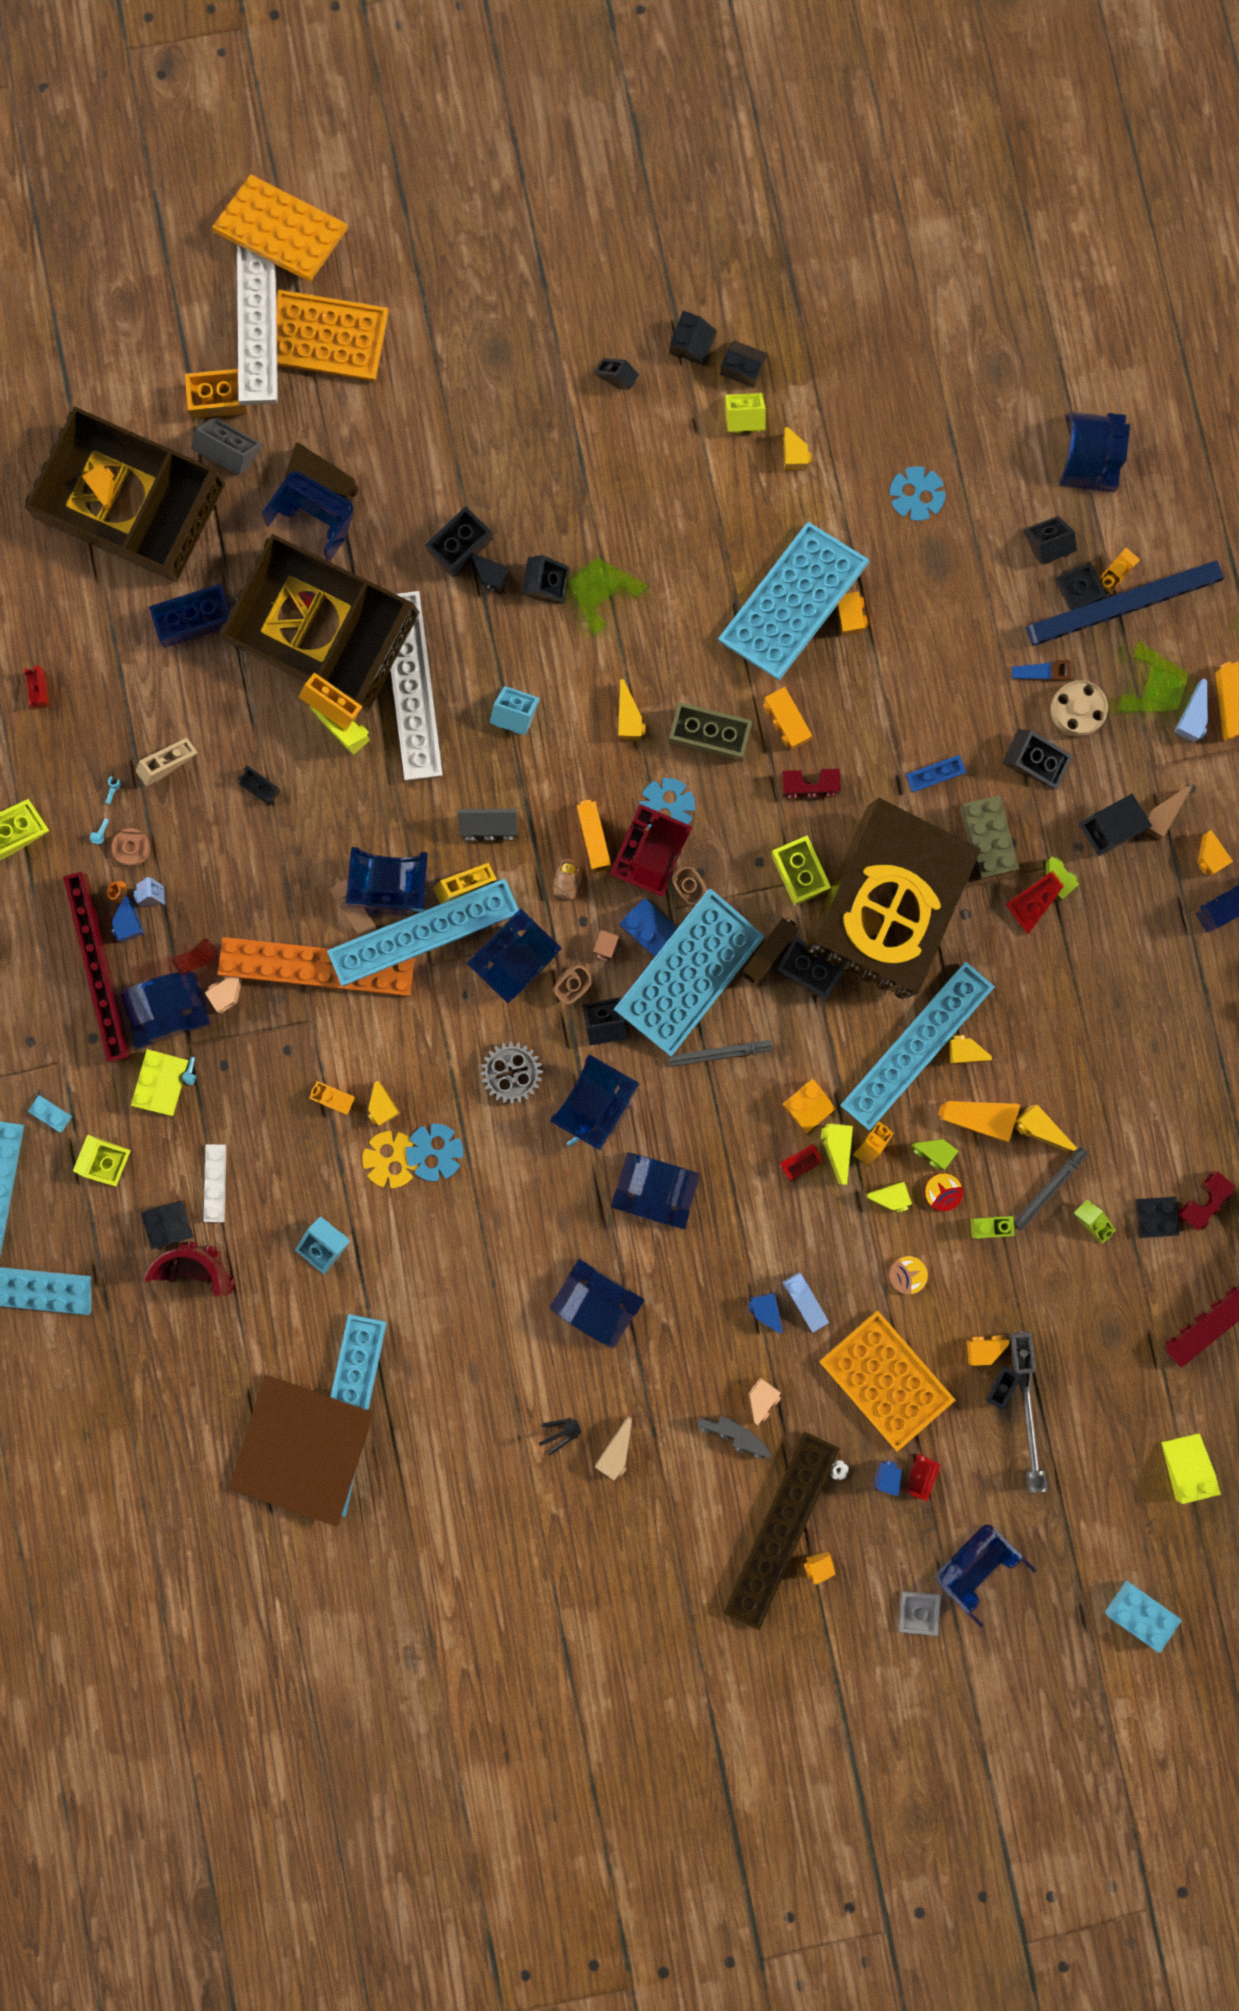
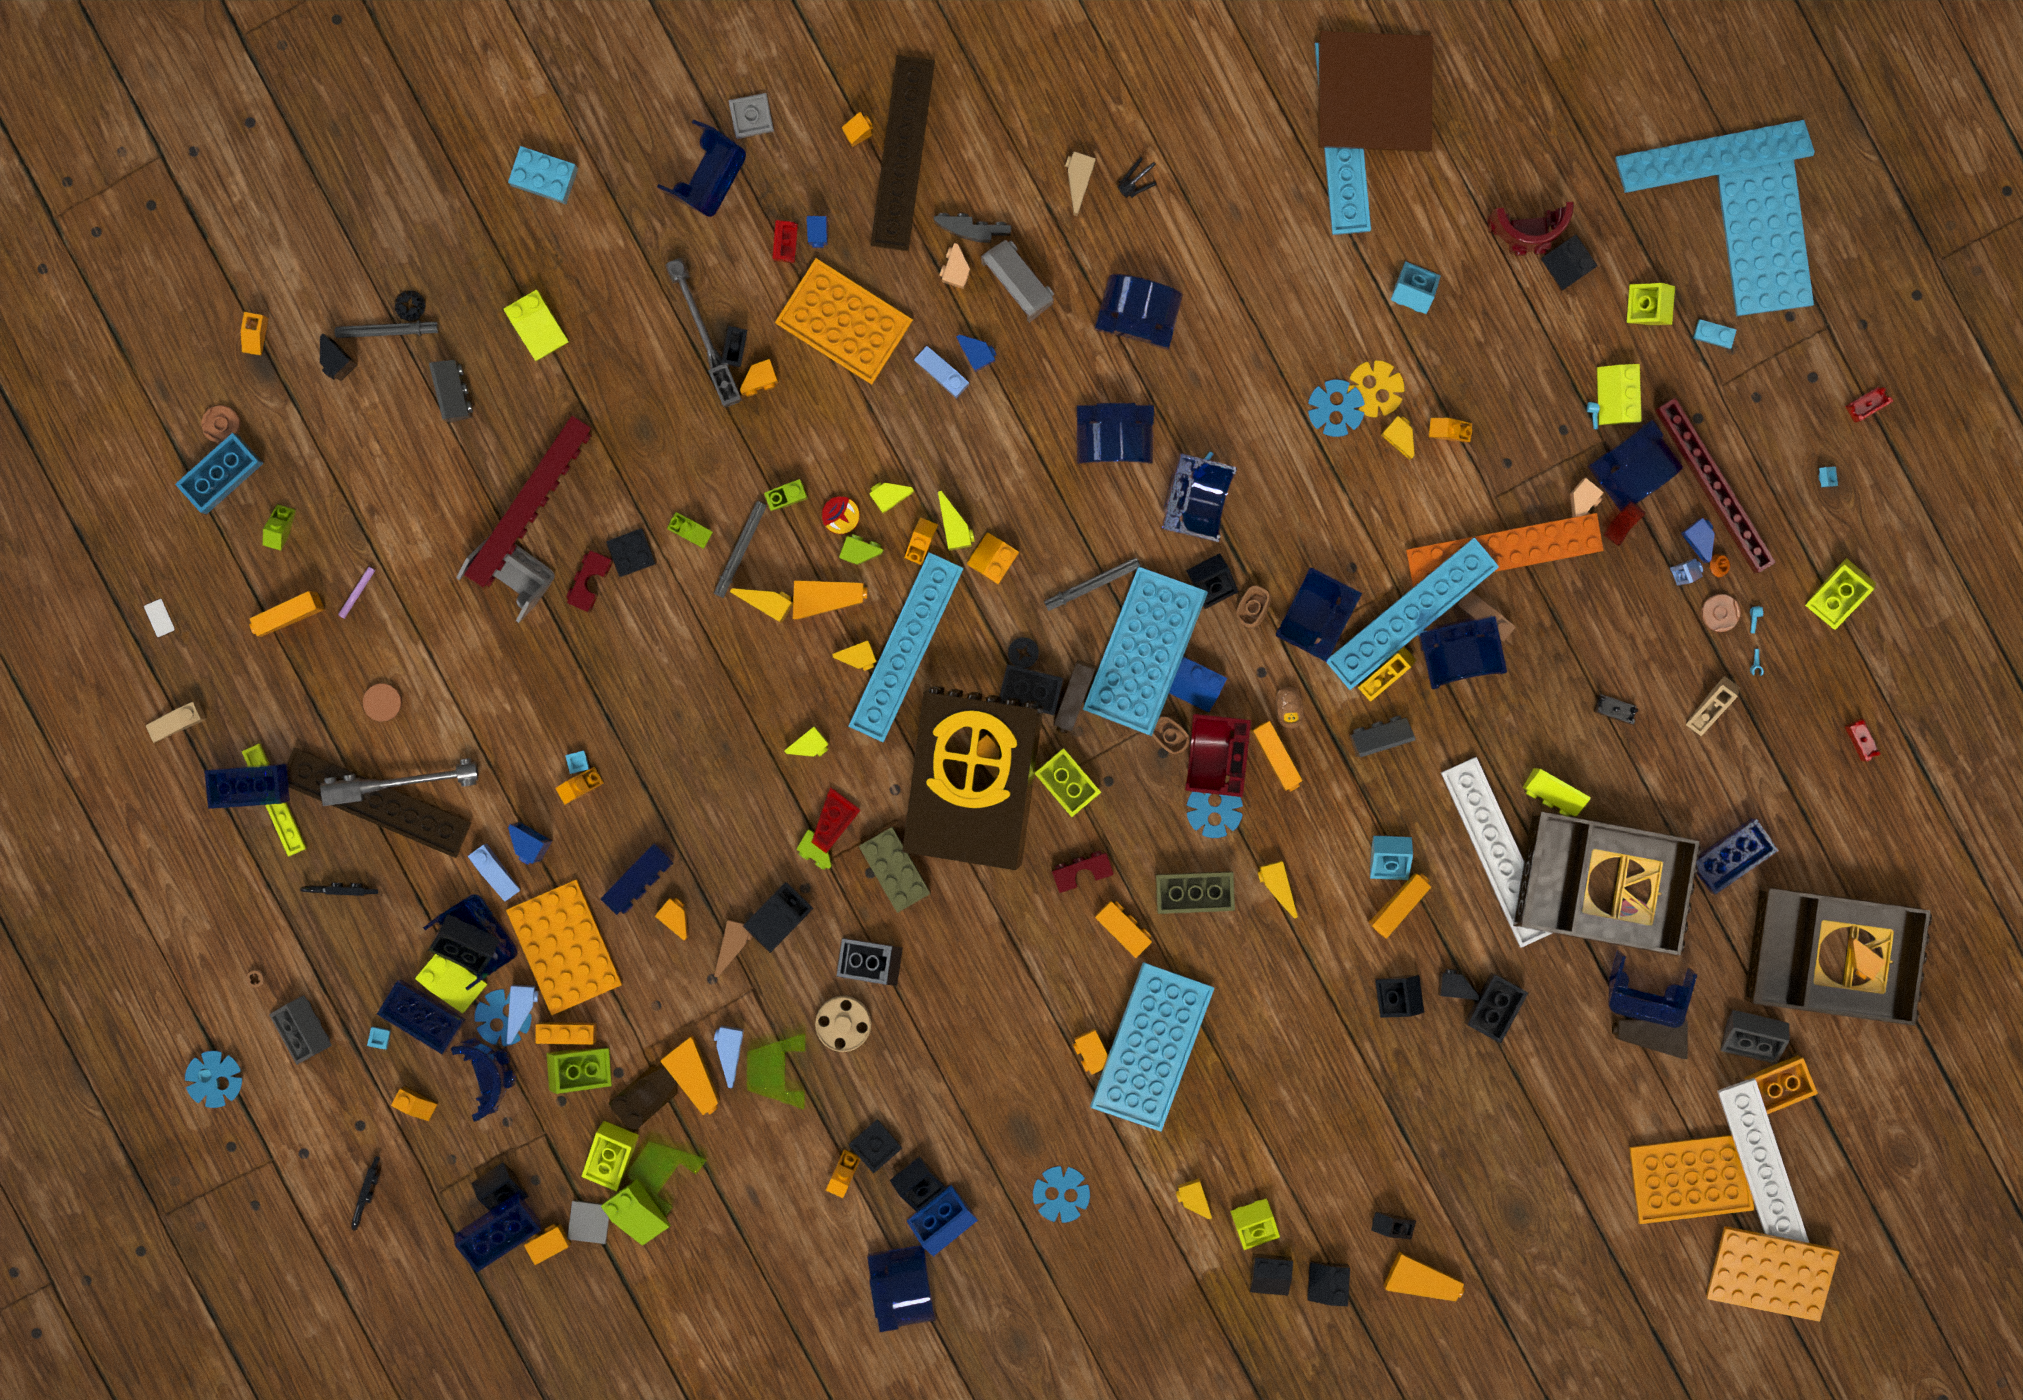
camera: 160 degrees right, 5 degrees up
white plate [204,1144,226,1222] -> none
light orange brick [299,673,363,731] -> none
light grey gear [480,1041,543,1104] -> none
clear neon green wing [569,557,648,637] -> none
nougat brick [593,930,619,961] -> none
red hinge [779,1144,823,1182] -> none
white plate [830,1460,848,1480] -> none
tile [889,1255,928,1295] -> none
blue plate [905,755,966,793] -> none
blue piece [1012,660,1073,681] -> none
dark blue beam [1026,560,1225,646] -> none
none -> neon yellow slope [785,726,829,757]
none -> blue slope [907,1185,978,1256]
none -> light grey windscreen [981,240,1054,323]
none -> black gear [1008,637,1039,668]
none -> light orange slope [1368,873,1431,939]
none -> light orange slope [1383,1251,1465,1301]

